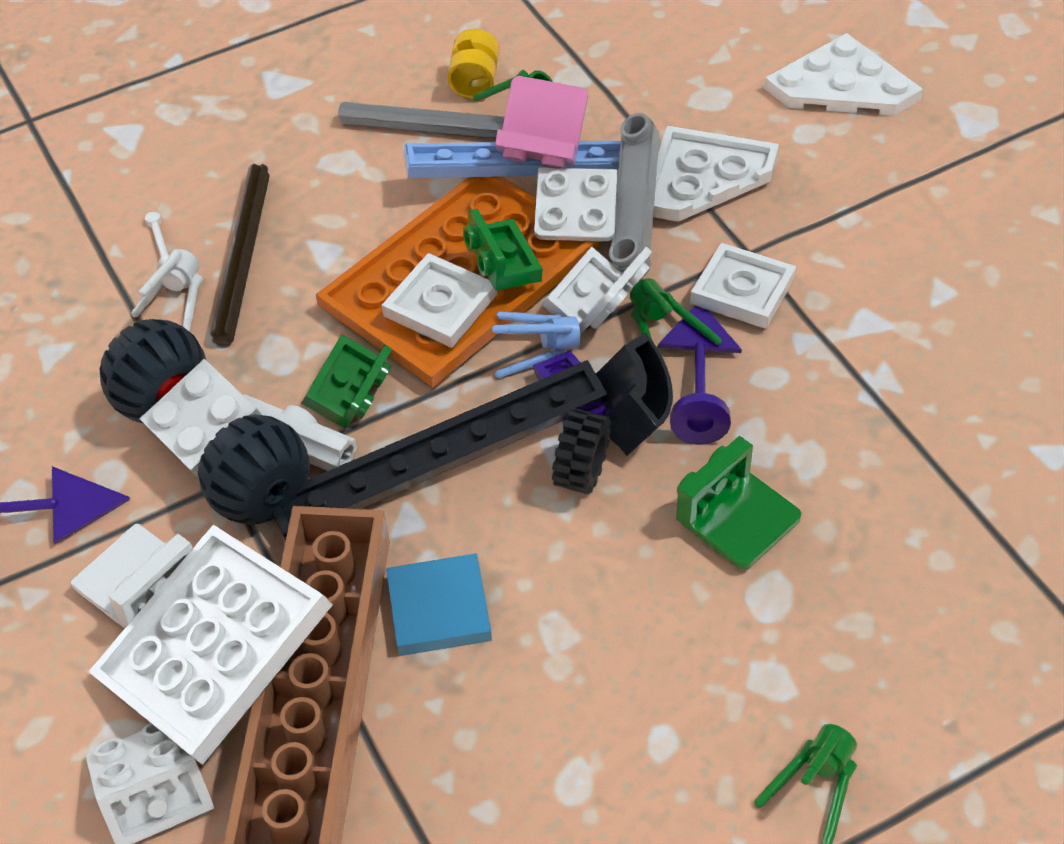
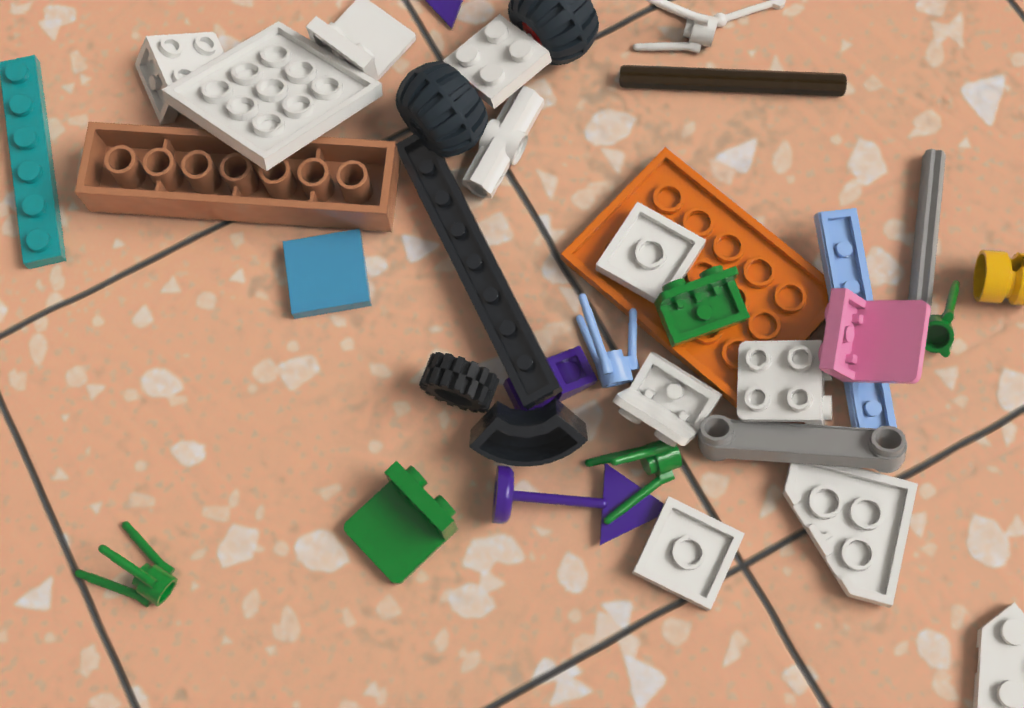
camera: 95 degrees right, 20 degrees up
green bracket [301,334,392,429] -> none

